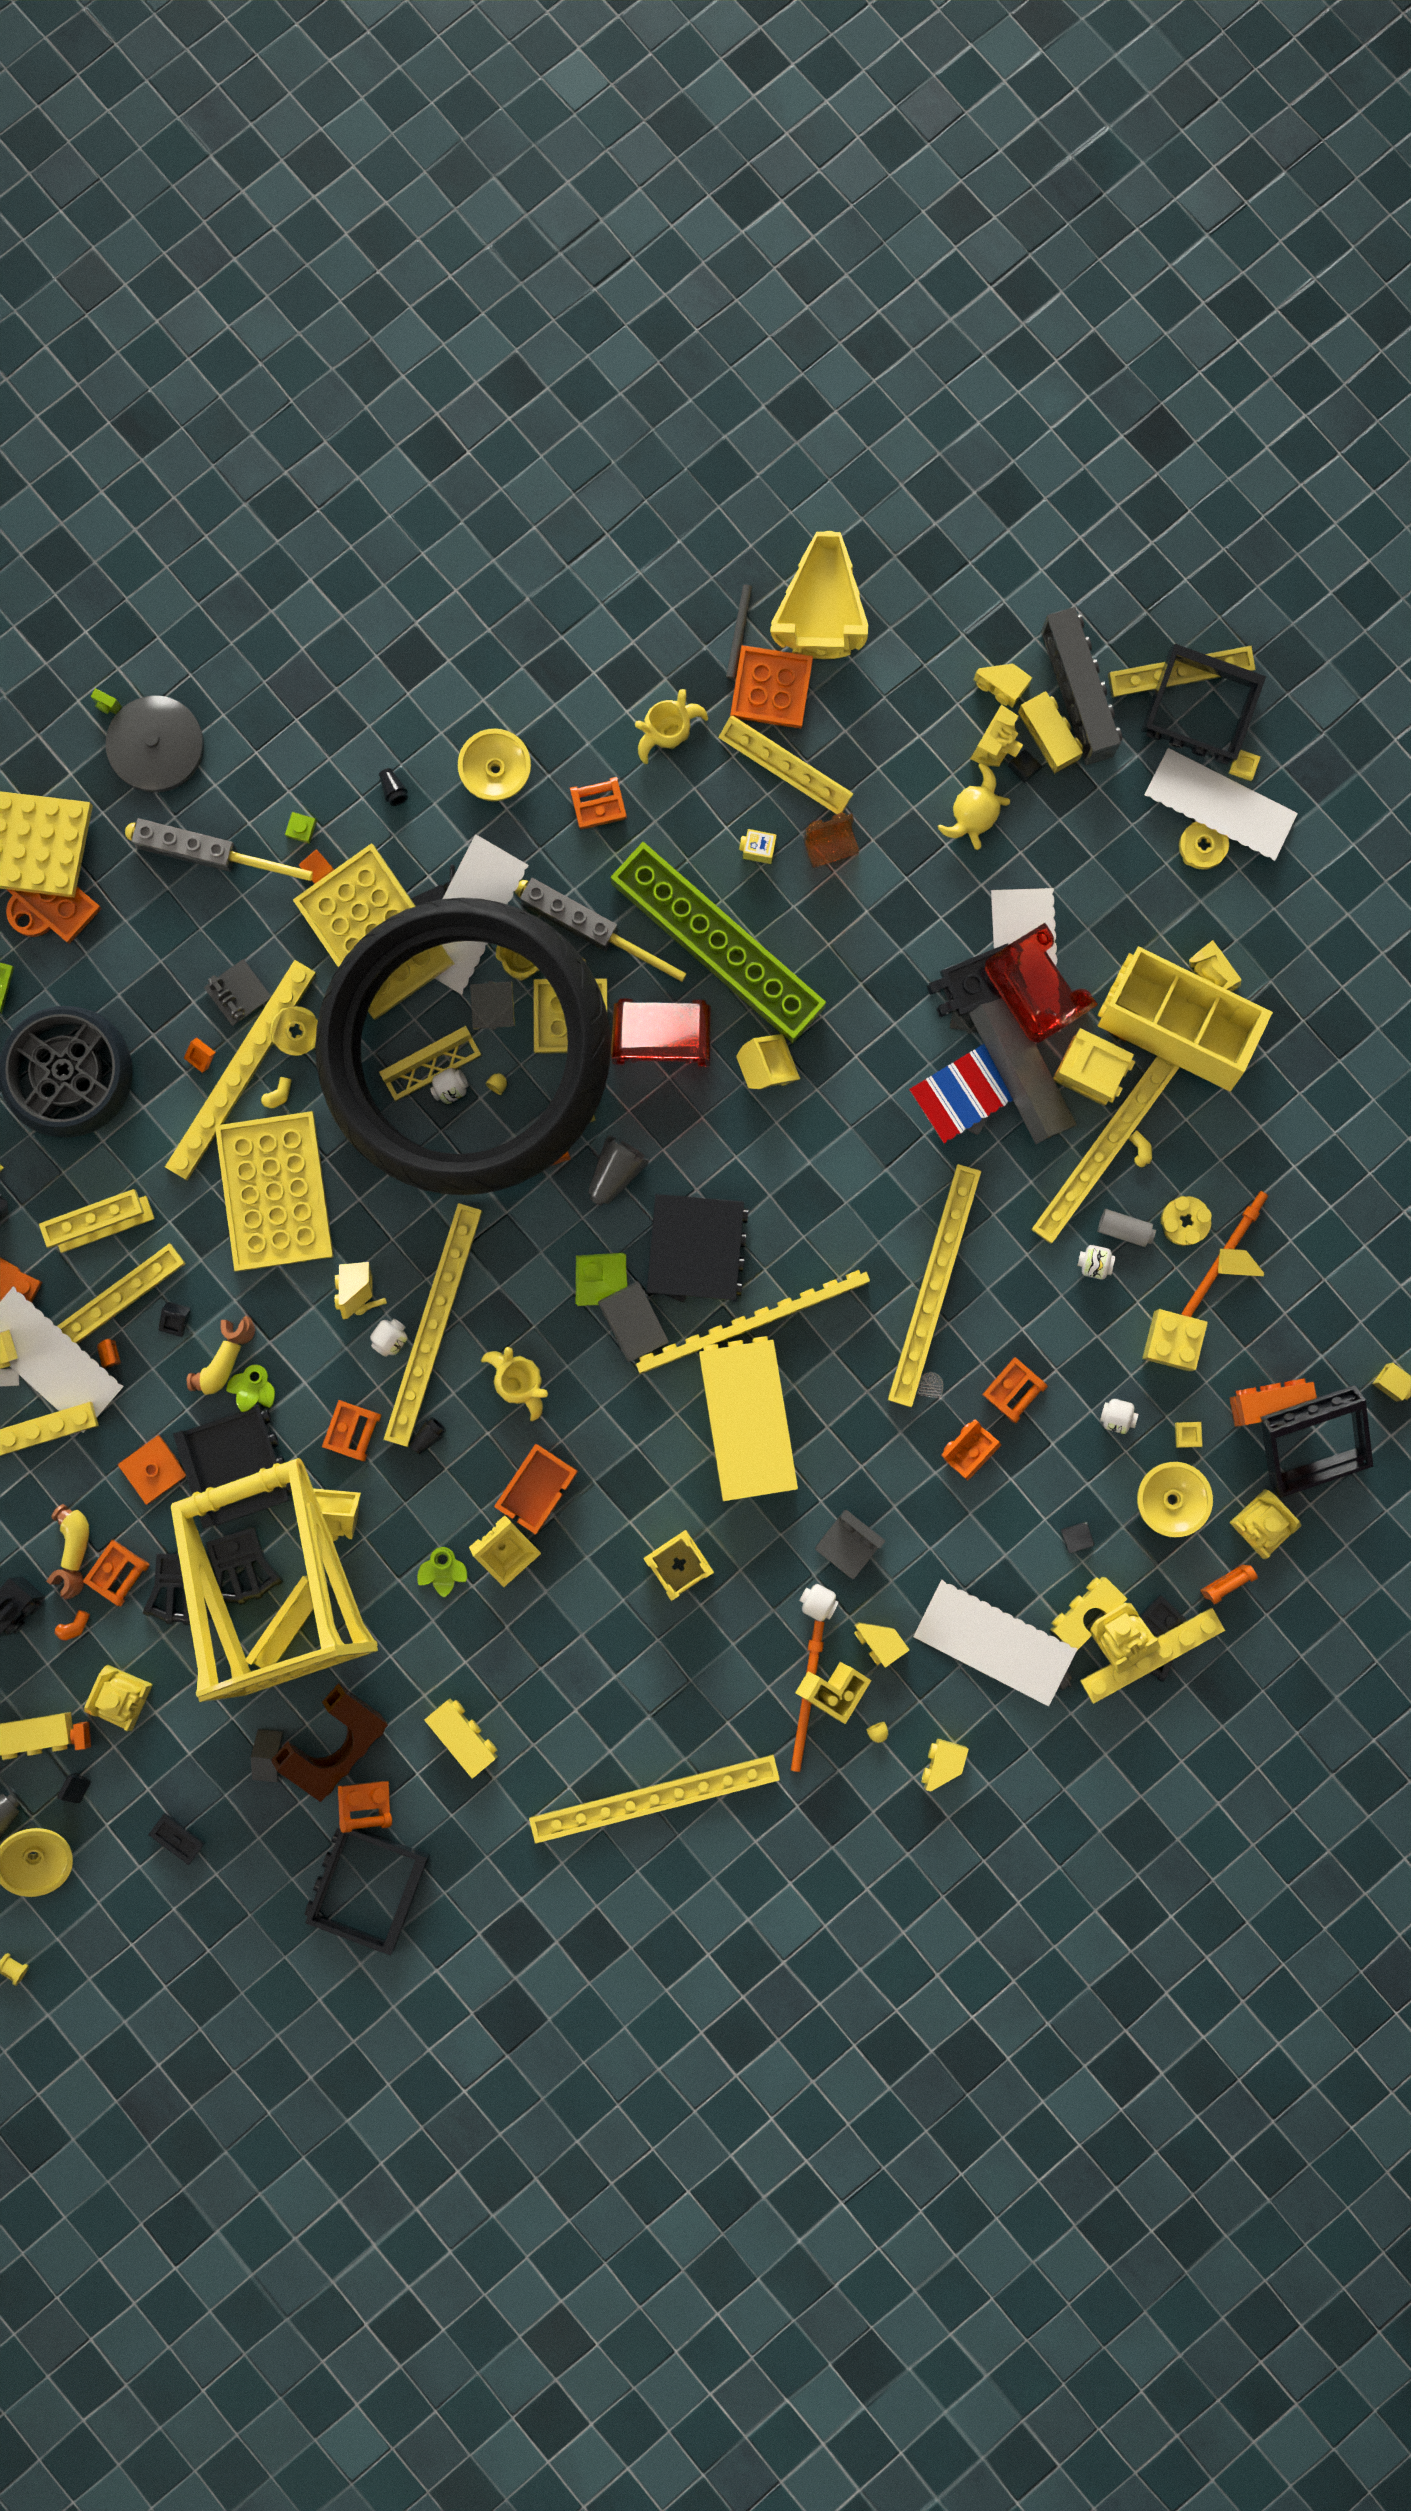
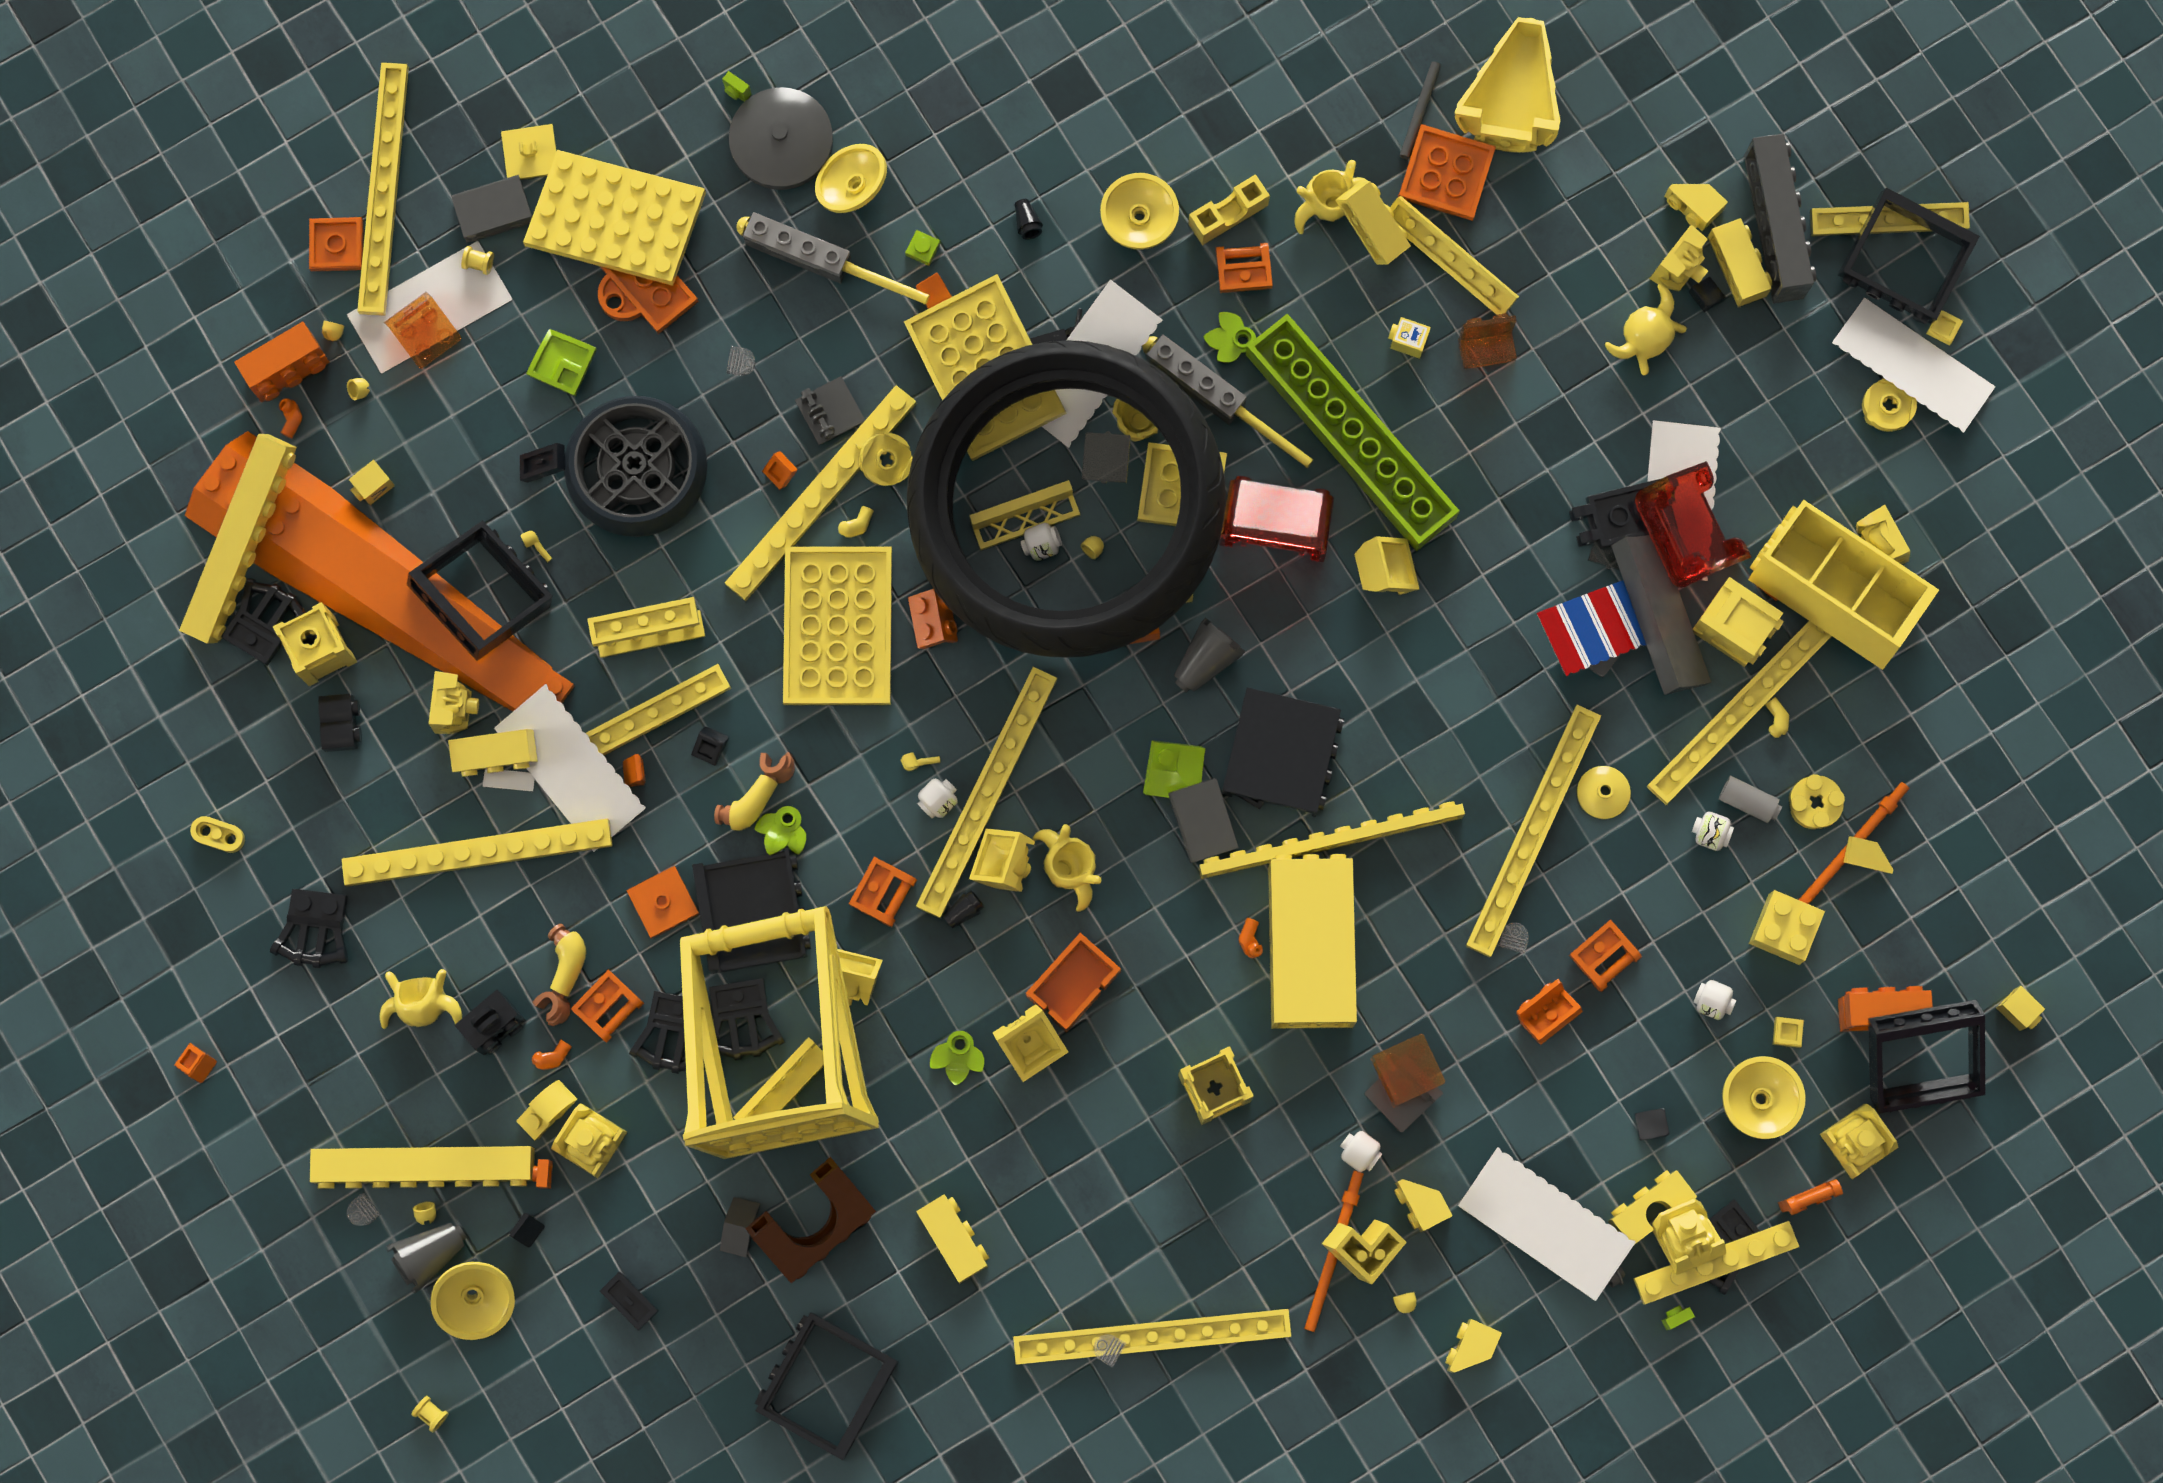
camera: 10 degrees right, 5 degrees down
light yellow slope [335,1262,373,1319] -> none
orange plate [338,1781,392,1833] -> none
none -> light yellow brick [516,1080,577,1141]
none -> clear tile [726,346,756,376]
none -> light yellow dish [815,144,887,213]
none -> orange bracket [908,589,958,649]
none -> light yellow brick [969,829,1035,892]
none -> clear tile [1094,1334,1126,1368]
none -> light yellow arch [1188,174,1270,245]
none -> lime plate [1204,312,1256,363]
none -> orange arm [1238,918,1263,958]
none -> light yellow brick [1336,181,1411,265]
none -> clear orange bracket [1371,1034,1445,1108]
none -> light yellow dish [1577,766,1631,819]
none -> lime plate [1661,1305,1695,1330]

